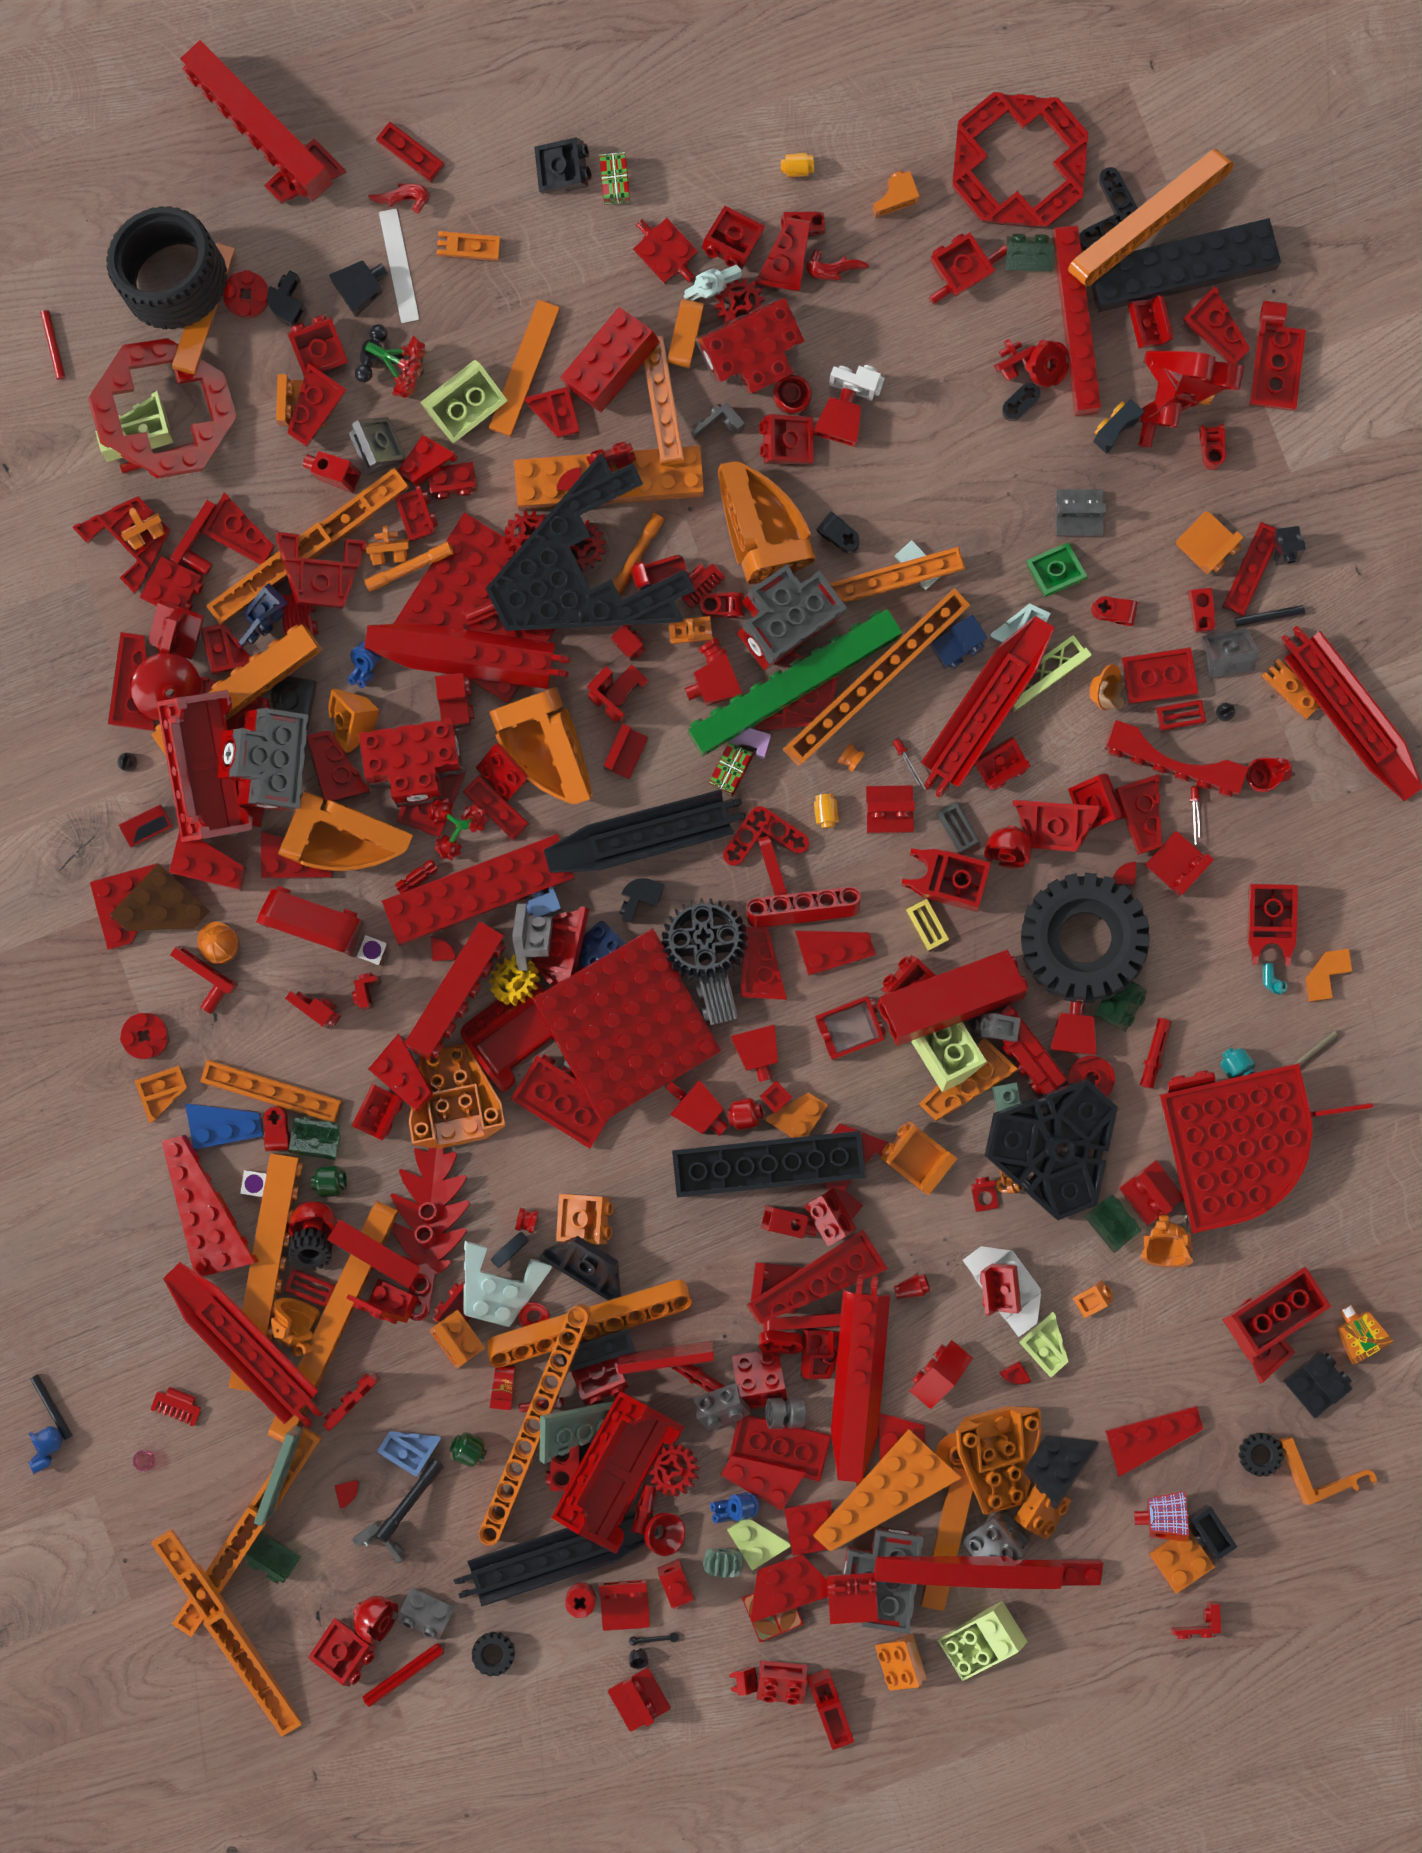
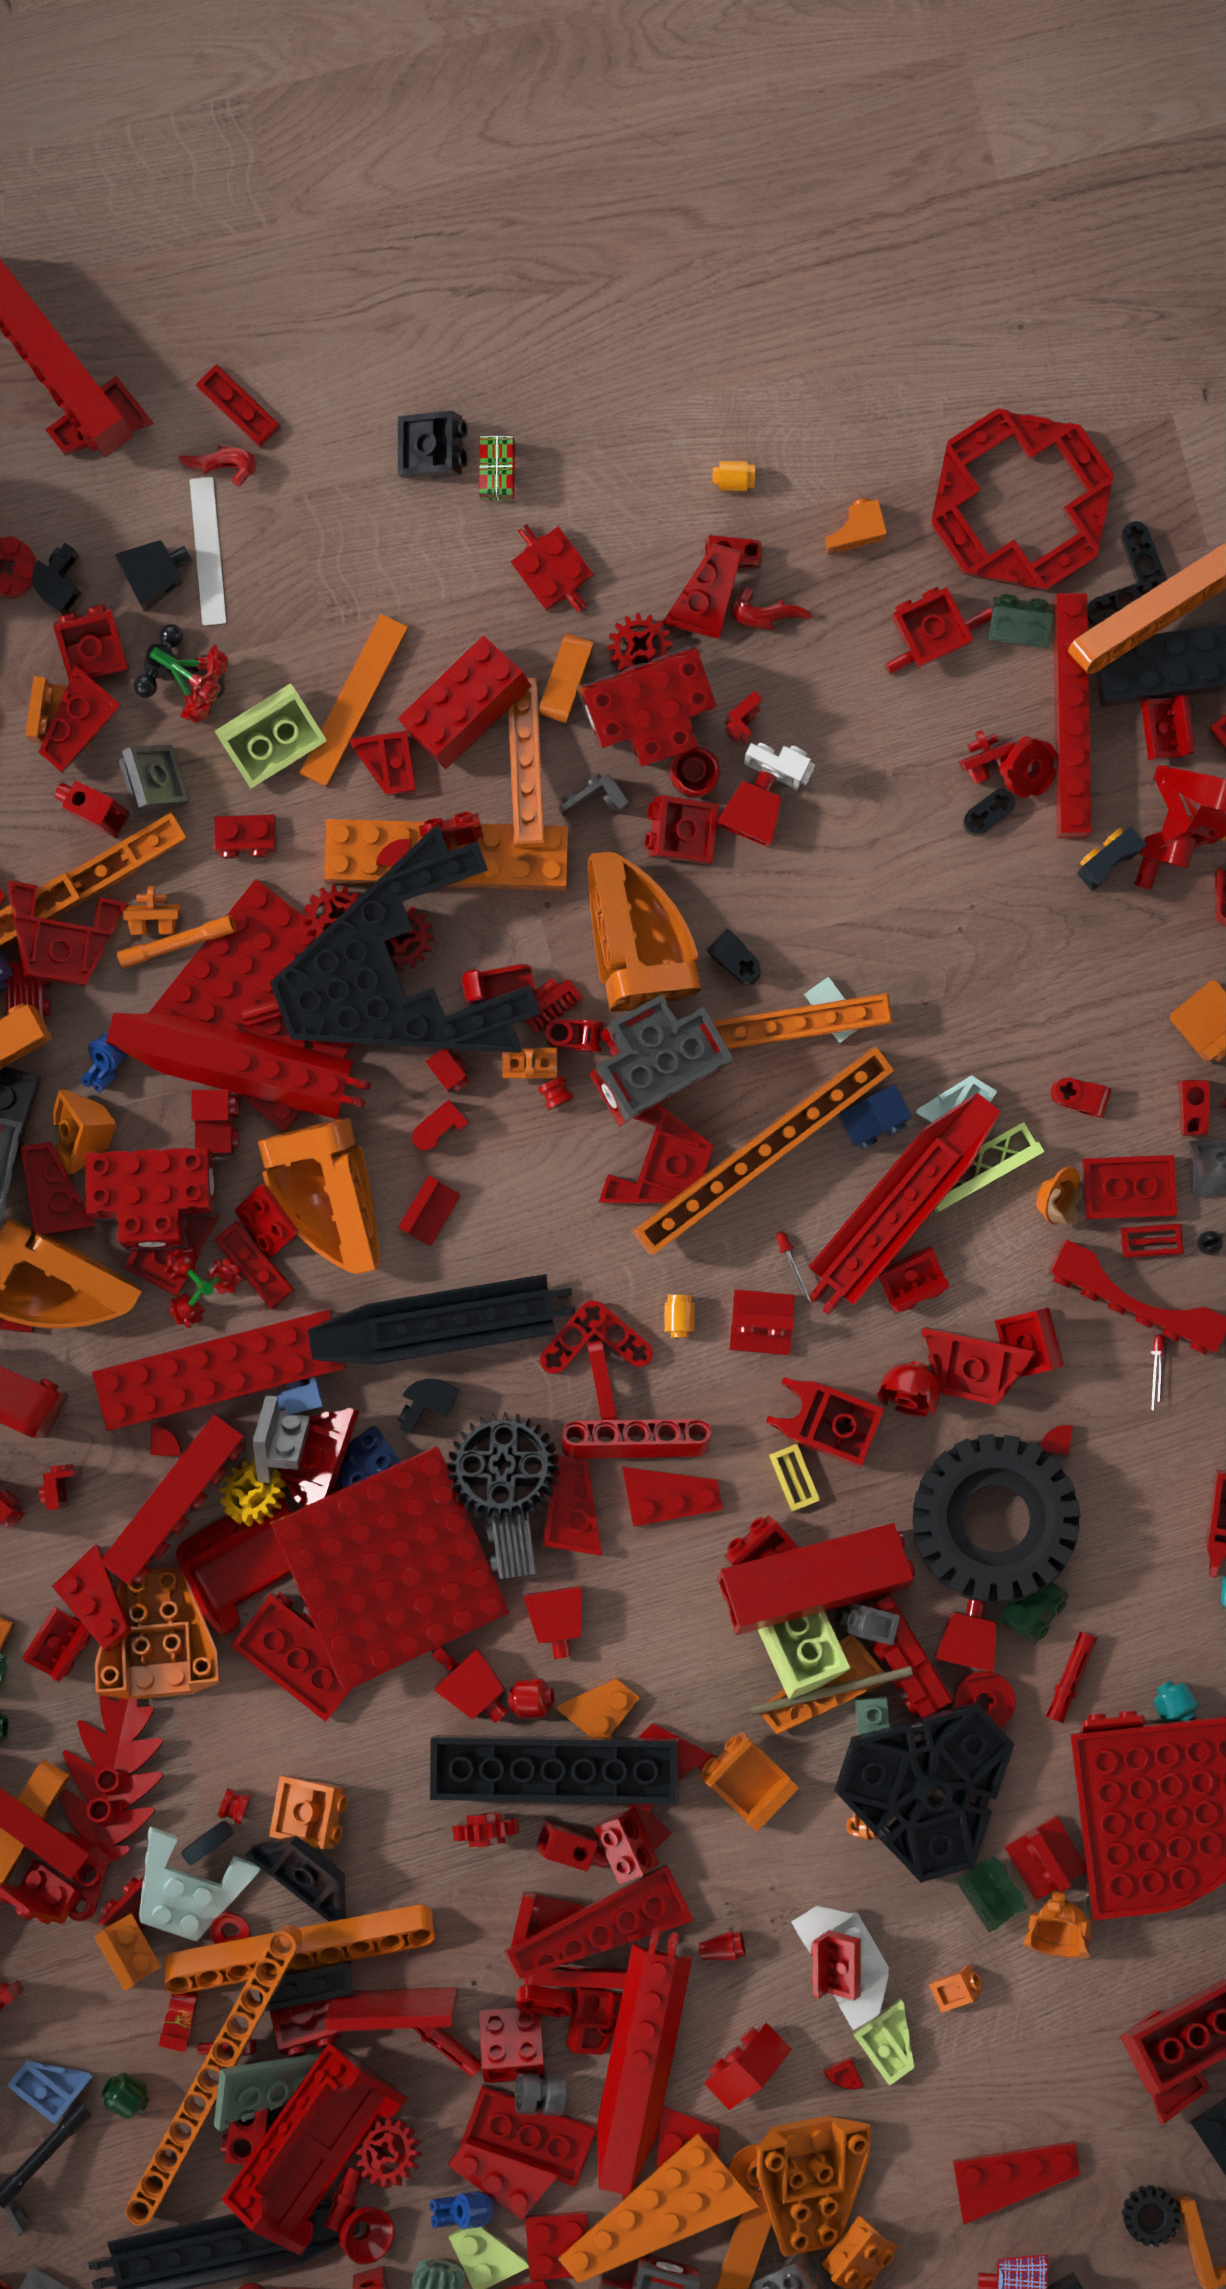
camera: 10 degrees right, 0 degrees up
tile [357,935,388,965] -> none
red bracket [395,486,438,542] -> none
red axle [395,860,438,893] -> none
red wing [397,435,458,486] -> none
orange hinge [436,231,501,261] -> none
red bracket [587,666,626,723] -> none
orange piece [613,513,665,596] -> none
light aqua bush [684,265,742,301] -> none
red torso [684,653,743,706] -> none
green brick [688,609,902,757] -> none
flat silver bracket [693,1383,751,1430] -> none
red plate [701,205,765,269] -> none
piece [709,743,754,797] -> none
lavender leg [728,728,771,759] -> none
red tile [759,1080,792,1113] -> none
window [814,996,887,1060] -> none
orange wheel [837,743,866,772] -> none
dark grey tile [936,802,980,854] -> none
red bracket [970,1176,999,1212] -> none
black wing [1024,1435,1099,1509] -> none
green slope [1026,542,1088,597] -> none
flat silver bracket [1056,489,1106,537] -> none
red wing [1114,774,1162,855] -> none
red bracket [1145,831,1214,896] -> none
none -> red gear [452,1812,520,1847]
none -> red bracket [724,690,763,745]
none -> dark tan axle [750,1666,913,1715]

